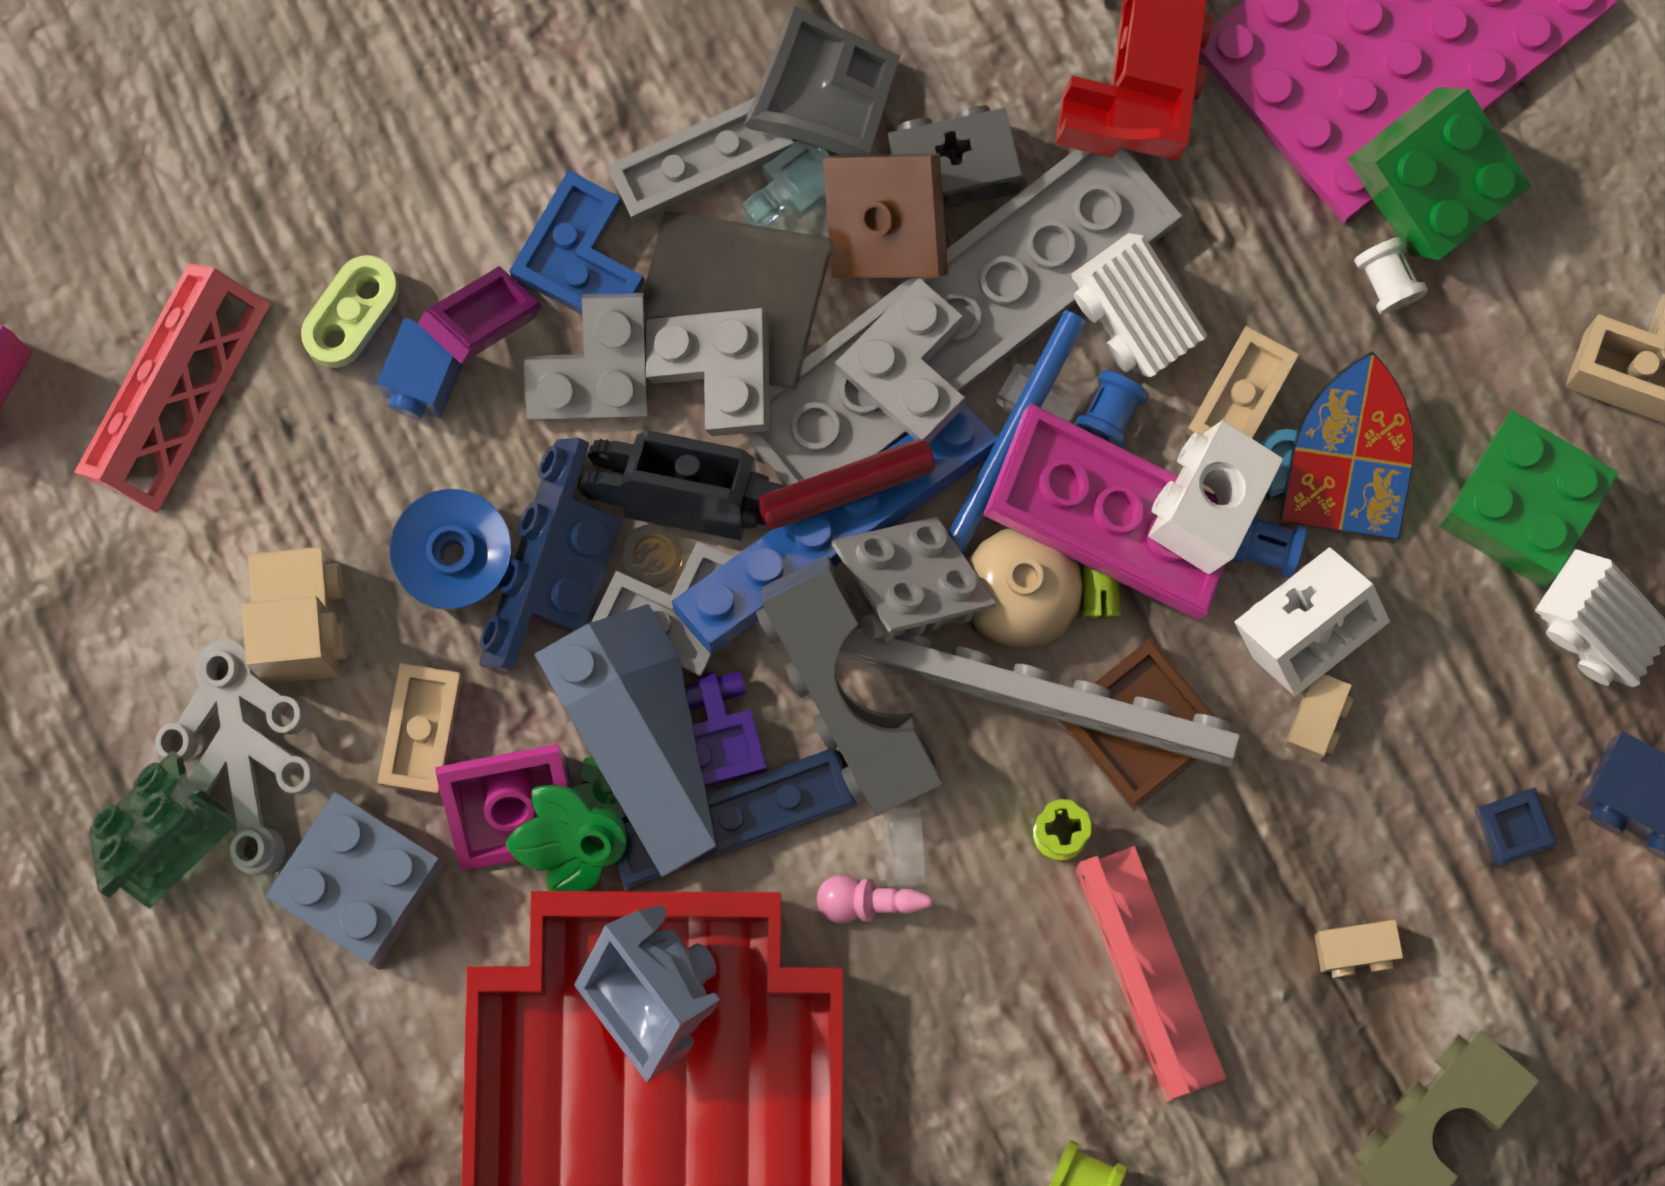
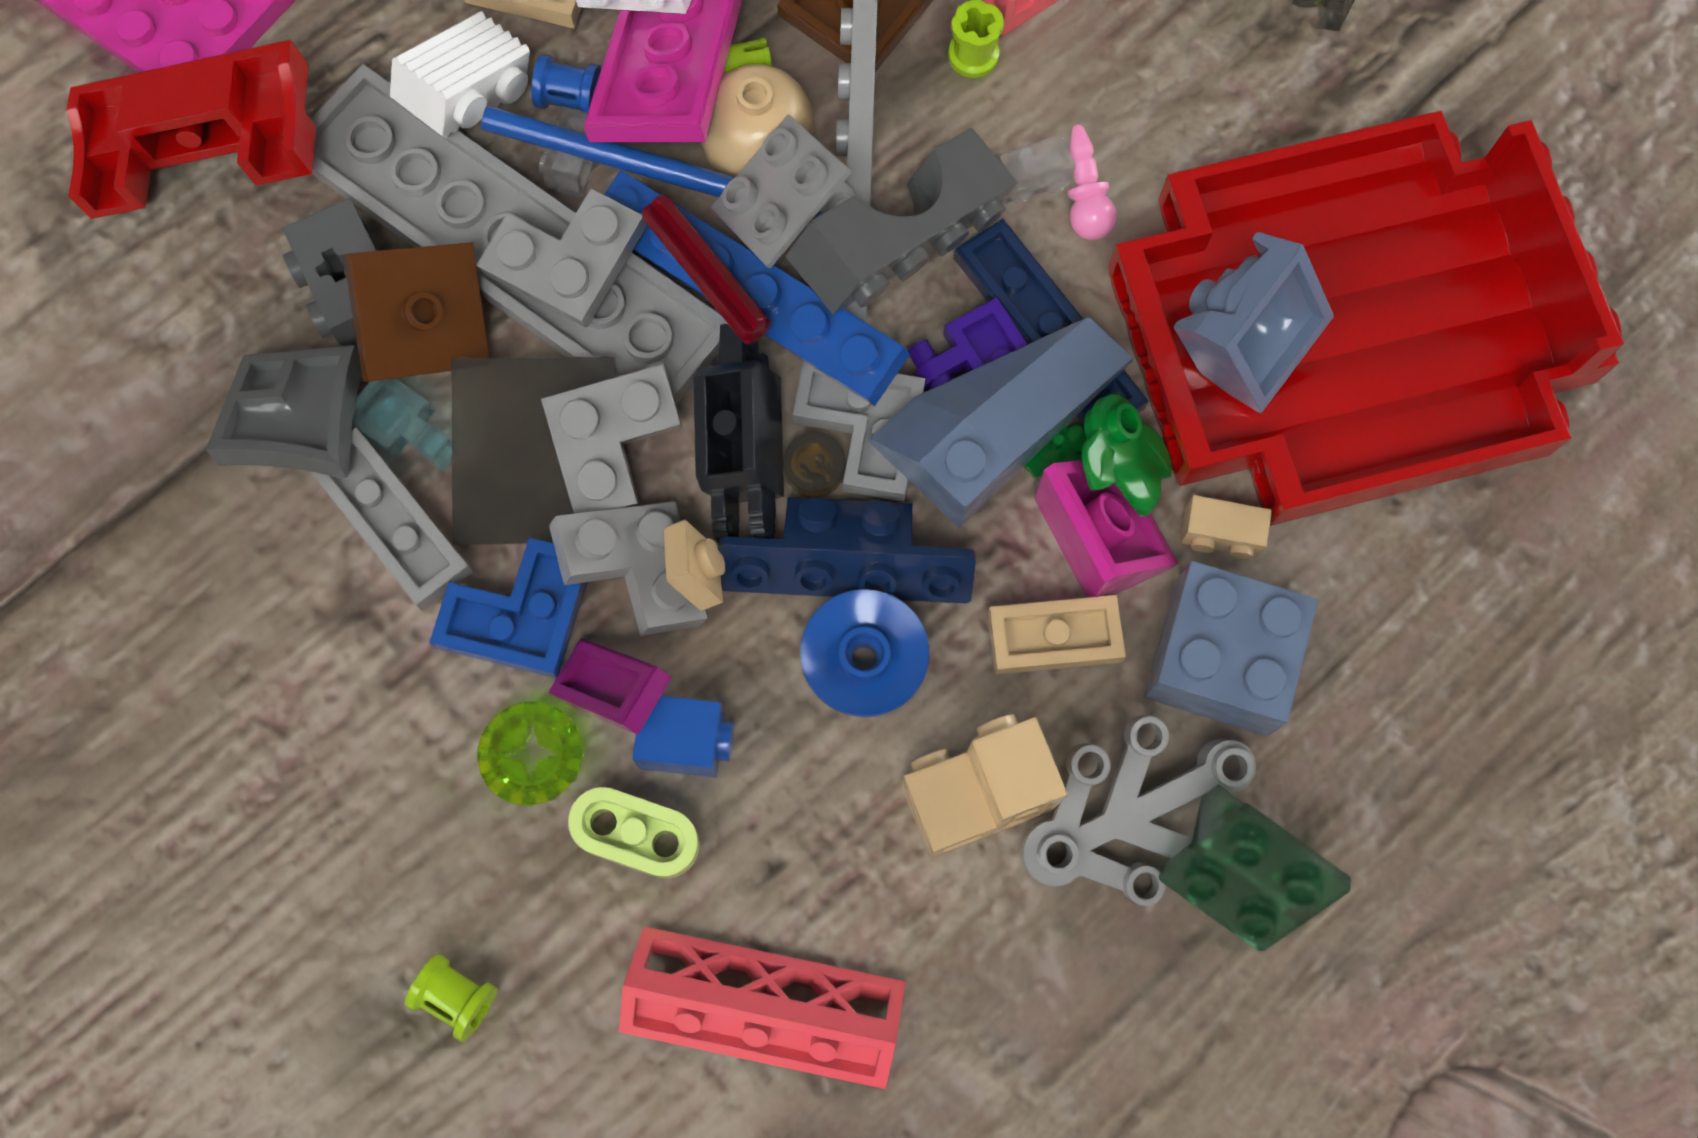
camera: 110 degrees left, 5 degrees down
none -> lime bush [404,953,498,1043]
none -> clear neon green gear [477,701,584,807]
none -> tan plate [663,520,725,611]
none -> tan piece [1180,495,1272,560]

